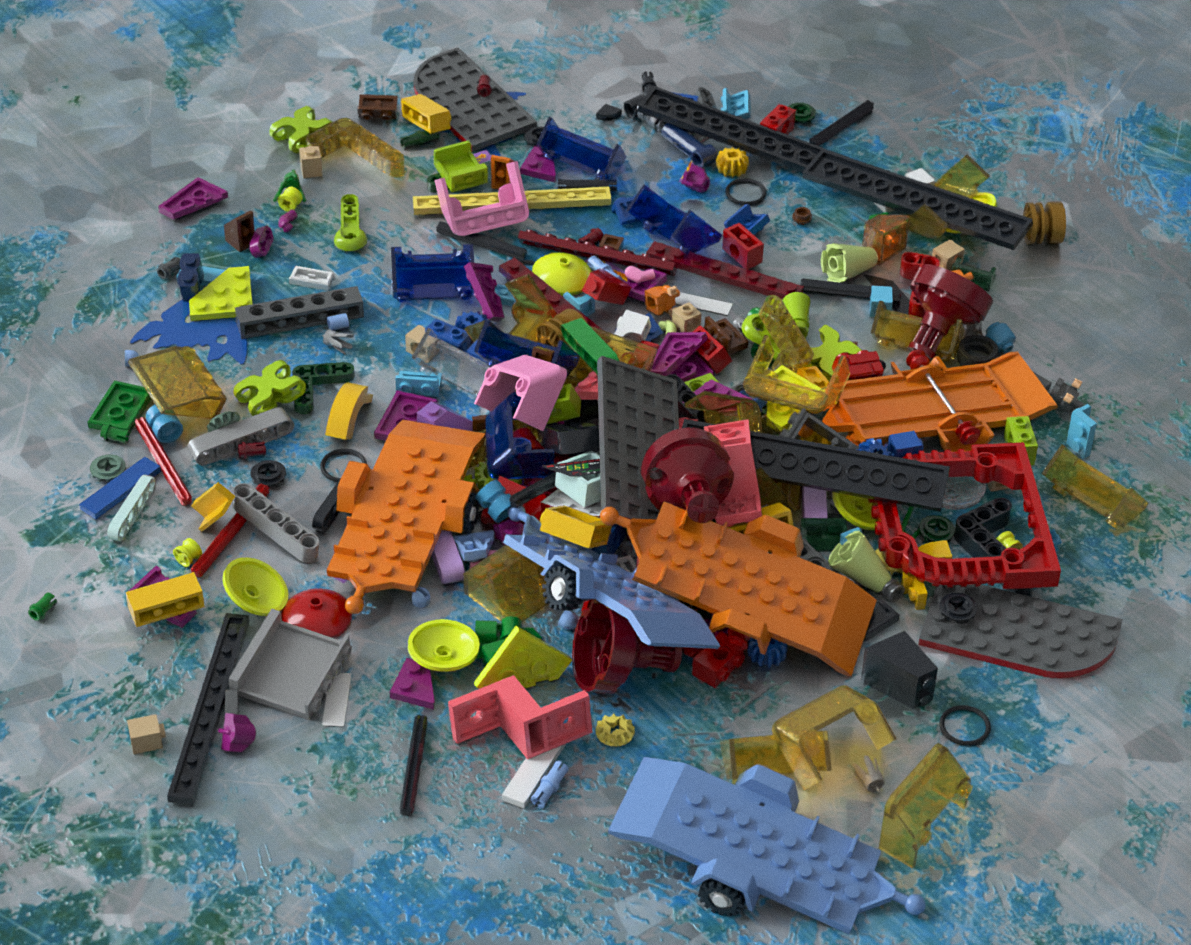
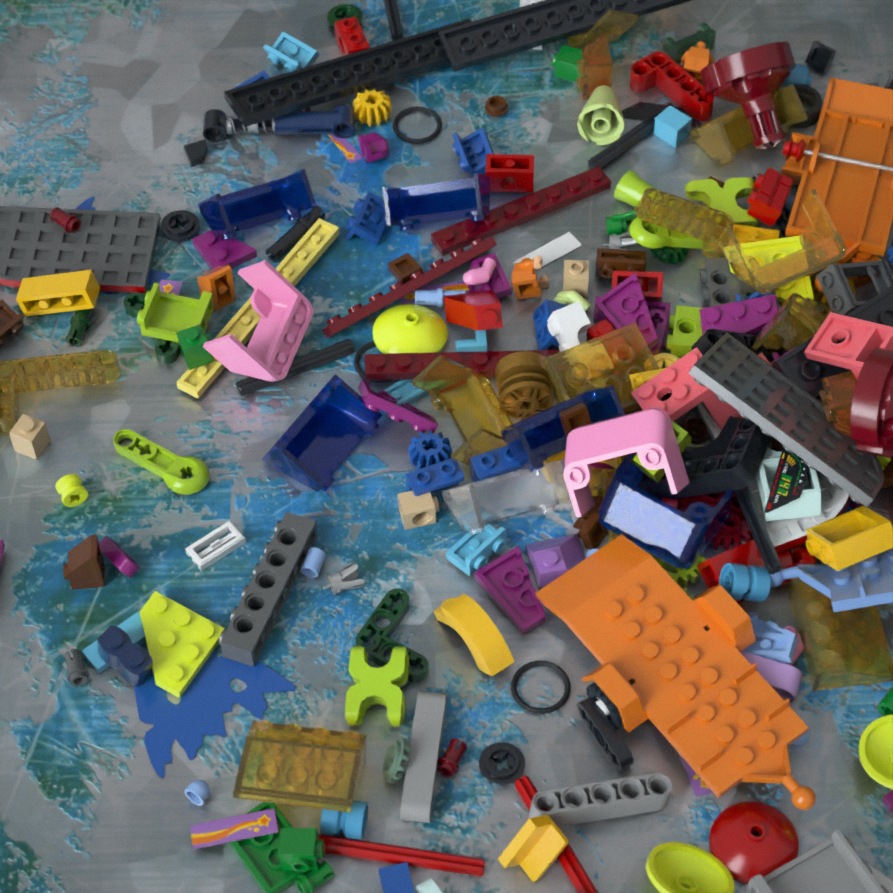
camera: 50 degrees left, 10 degrees up
green plant [273,170,306,203] -> none
magenta arm [278,209,298,233] -> none
magenta piece [493,519,524,549] -> none
green beam [561,318,619,375] -> none
dark red pin [578,228,604,244] -> none
black pin [642,71,657,96] -> none
dark grey beam [694,87,716,108] -> none
tan brick [932,240,965,271] -> none
none -> green brick [176,324,213,370]
none -> medium lavender sticker [190,808,278,849]
none -> green brick [278,828,325,872]
none -> black tile [805,41,836,73]

